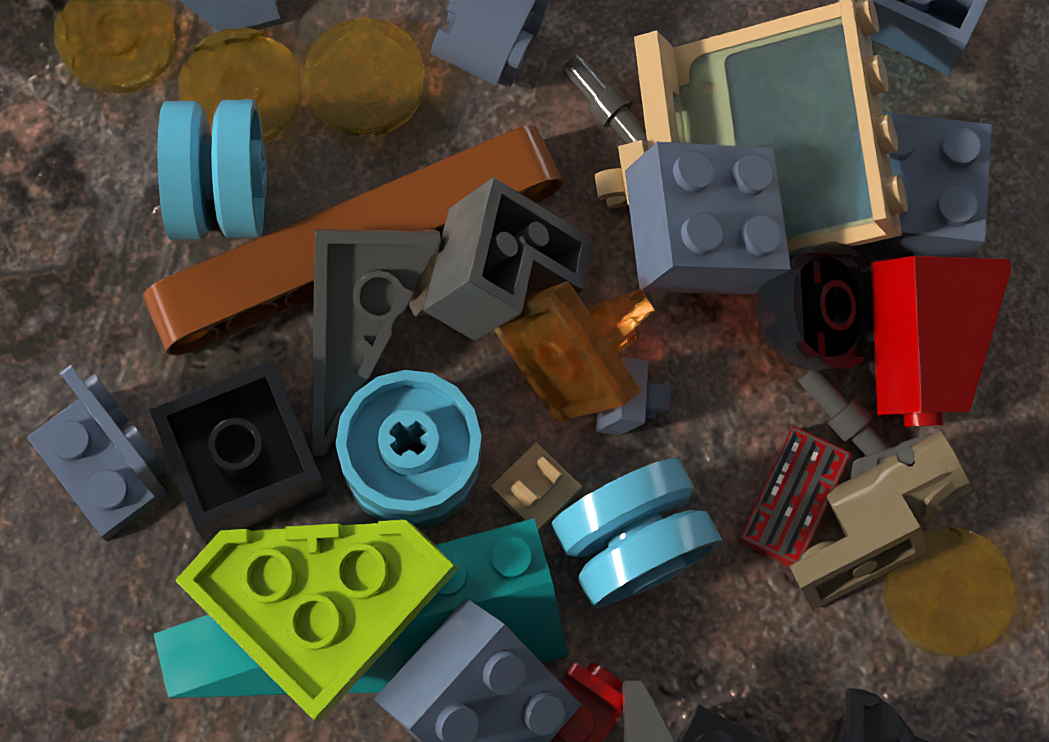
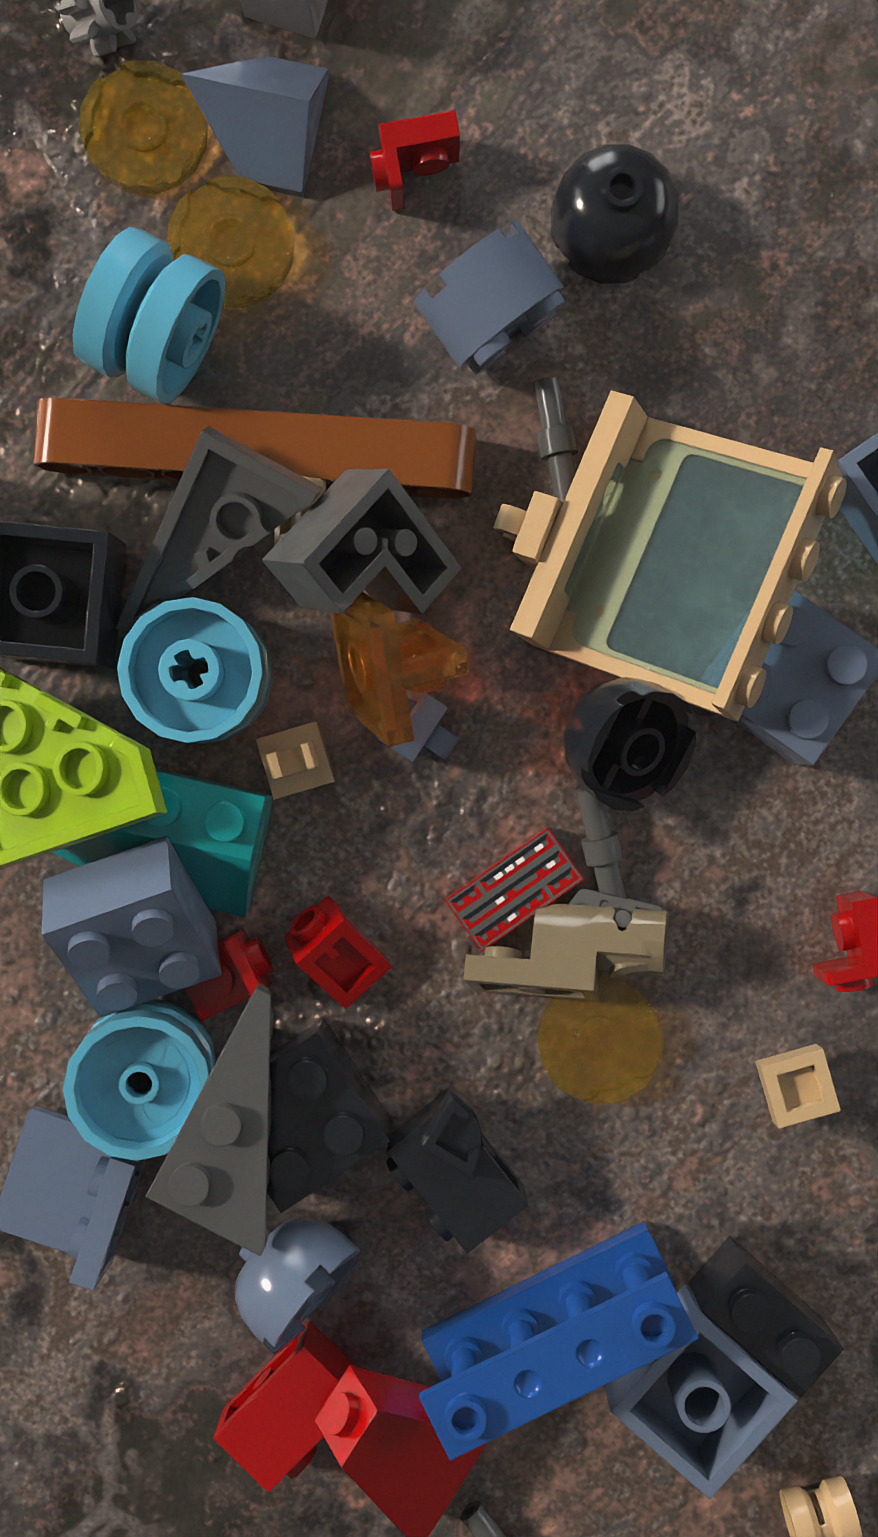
camera: 30 degrees right, 15 degrees up
clear yellow tile [303,17,426,136] -> none
medium azure wheel [551,458,723,609] -> none
sand blue brick [625,141,791,295] -> none
red slope [871,256,1011,427] -> none
none -> red bracket [284,896,392,1009]

